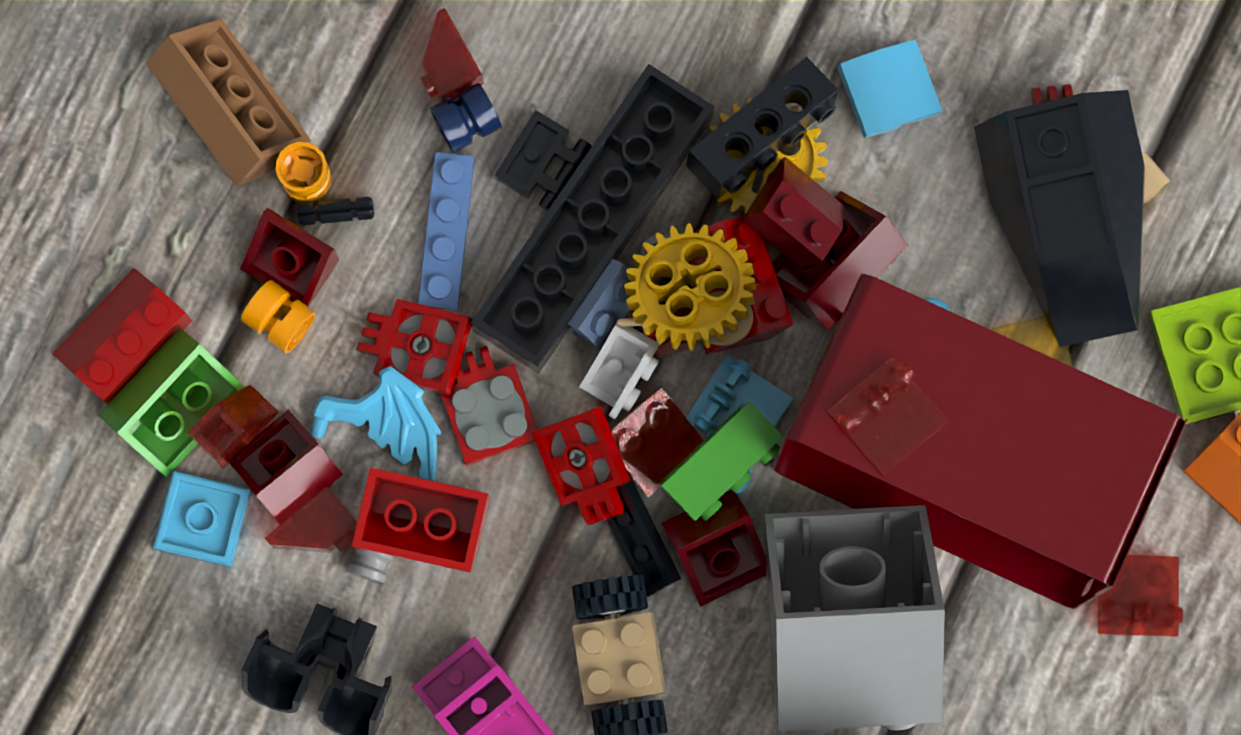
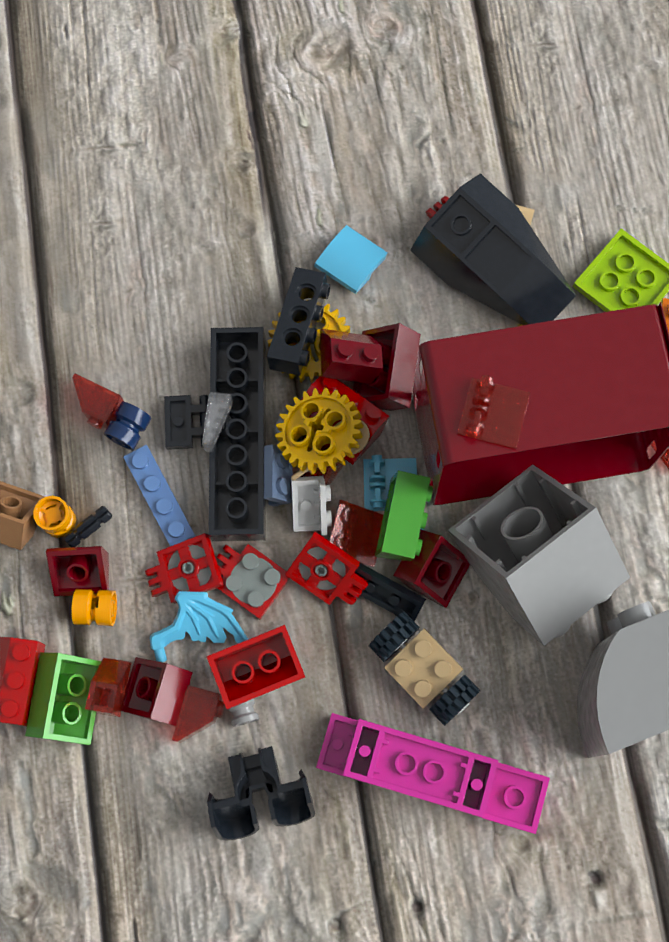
camera: 30 degrees left, 5 degrees down
medium azure tile [153,471,252,568] -> none
none -> clear slope [202,392,233,452]

